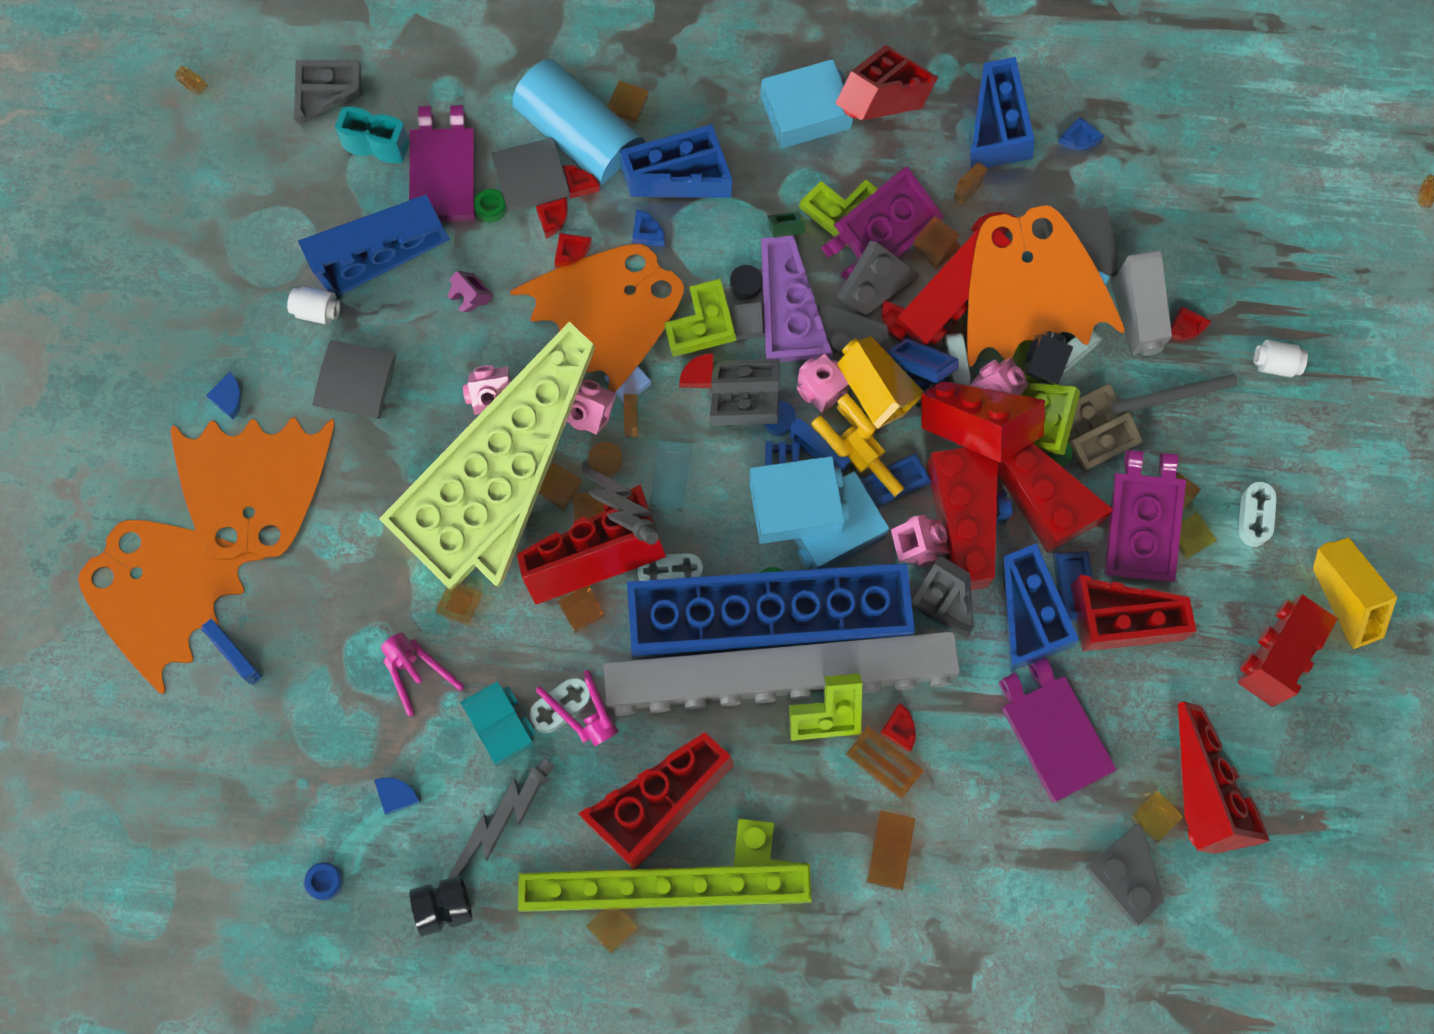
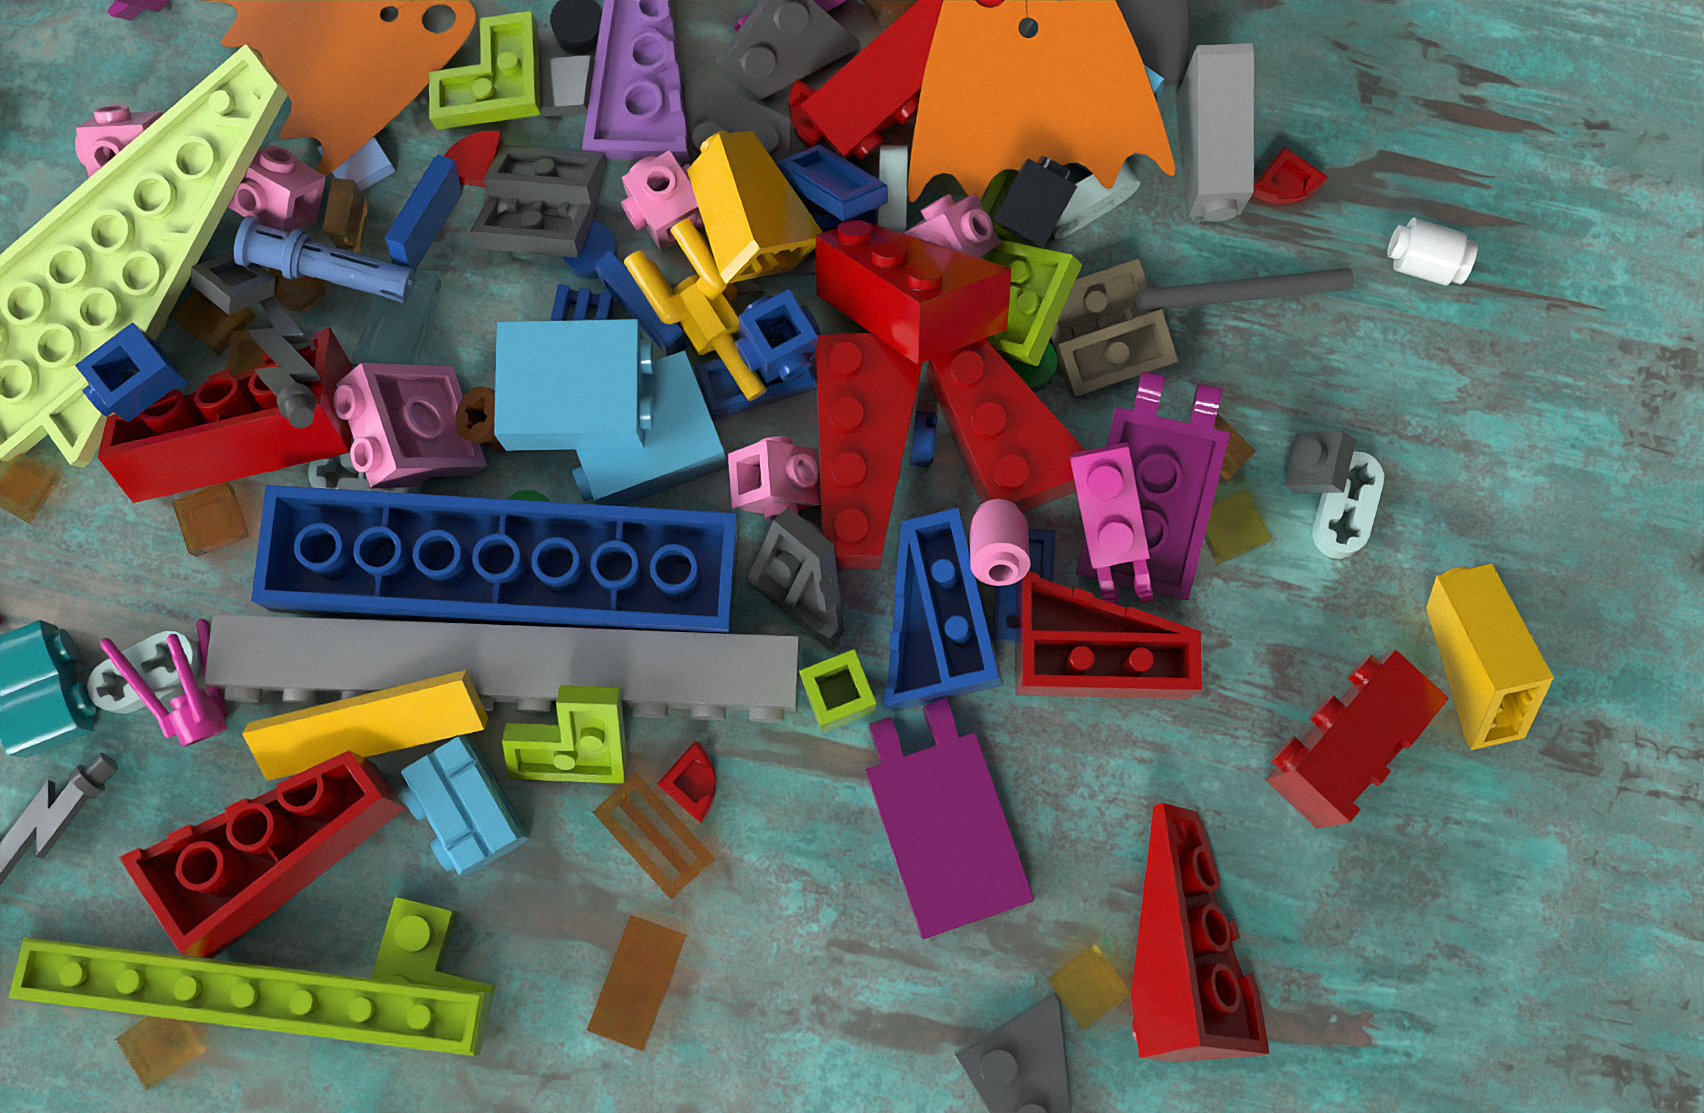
camera: 10 degrees right, 5 degrees up
none -> blue brick [75,322,189,422]
none -> dark grey plate [191,250,275,315]
none -> medium blue pin [234,215,414,304]
none -> yellow tile [242,669,488,781]
none -> bright pink plate [333,363,487,489]
none -> blue tile [385,154,462,272]
none -> medium azure brick [401,734,530,876]
none -> reddish brown wheel [455,386,508,453]
none -> blue brick [735,289,821,383]
none -> lime brick [799,649,877,734]
none -> bright pink brick [969,499,1030,586]
none -> dark pink hinge [1070,442,1154,605]
none -> dark grey plate [1284,431,1356,494]

